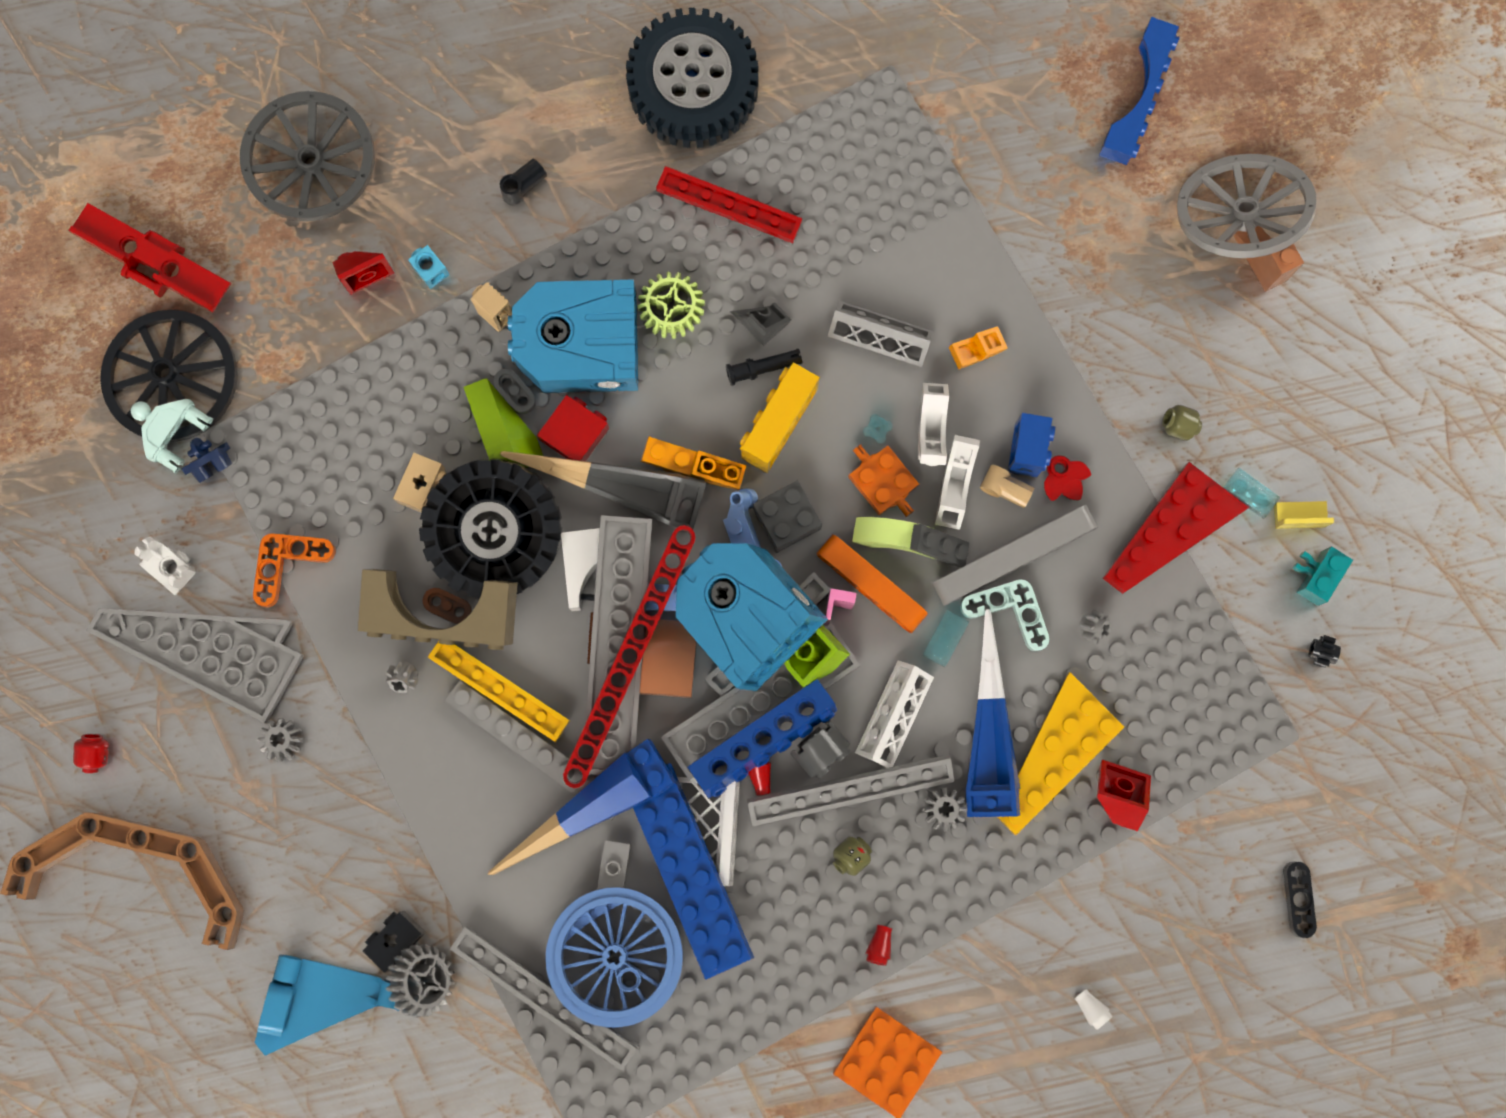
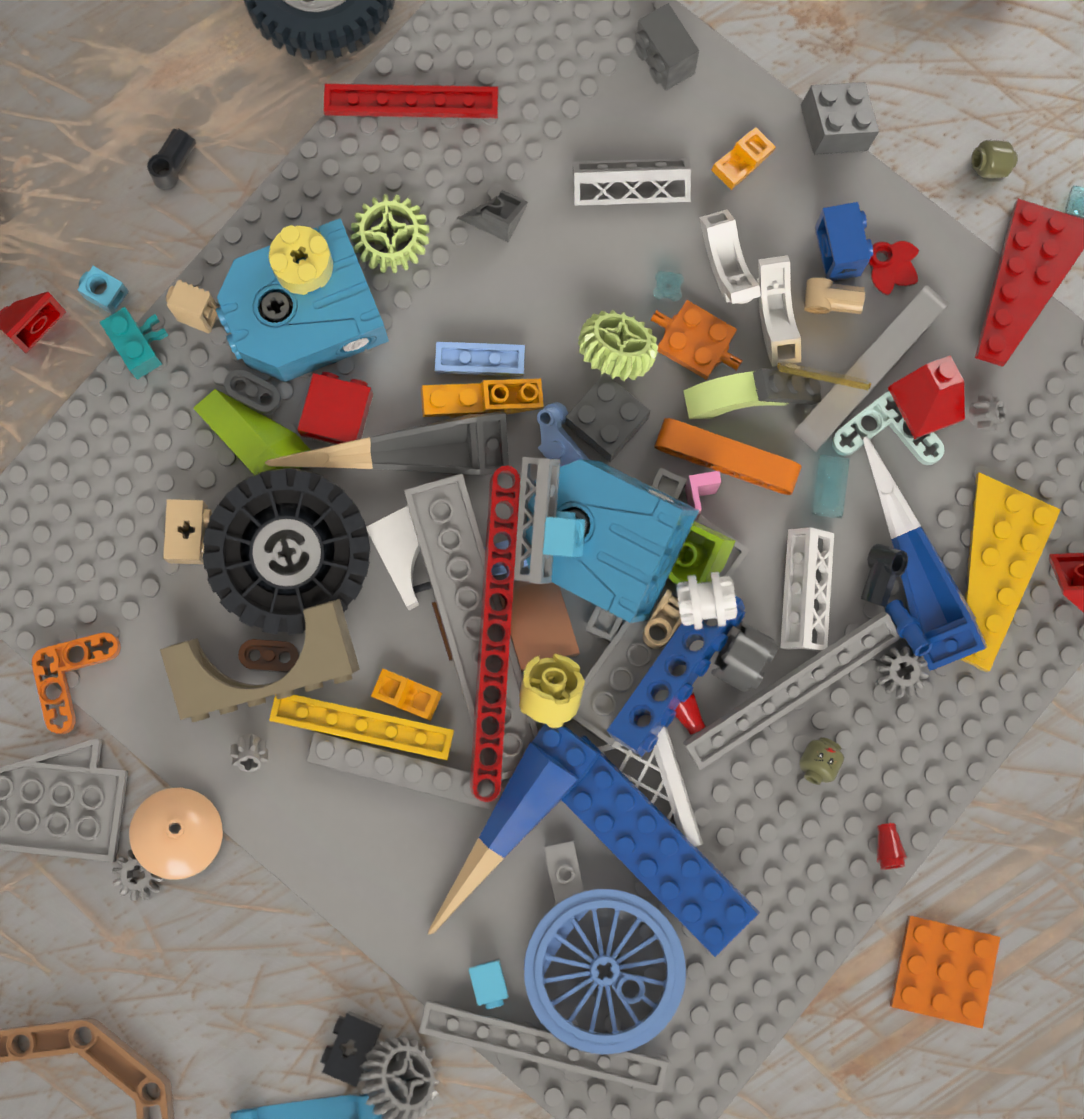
camera: 20 degrees left, 0 degrees up
black pin [725,348,803,386] -> none
yellow brick [740,362,820,474] -> none
none -> teal brick [100,307,169,380]
none -> light nougat dish [129,788,223,880]
none -> light yellow brick [268,225,333,295]
none -> light orange slope [371,668,442,721]
none -> light blue plate [435,342,525,377]
none -> medium azure brick [469,959,509,1009]
none -> light grey fence [514,457,560,584]
none -> light yellow brick [519,654,585,728]
none -> medium azure brick [543,511,585,557]
none -> yellowish green gear [578,310,659,381]
none -> dark grey brick [634,3,699,91]
none -> tan piece [642,589,681,649]
none -> white piece [676,572,737,630]
none -> clear yellow piece [777,361,871,390]
none -> dark grey brick [800,82,879,155]
none -> black piece [860,544,908,607]
none -> blue pin [885,599,932,657]
none -> red slope [888,355,965,439]

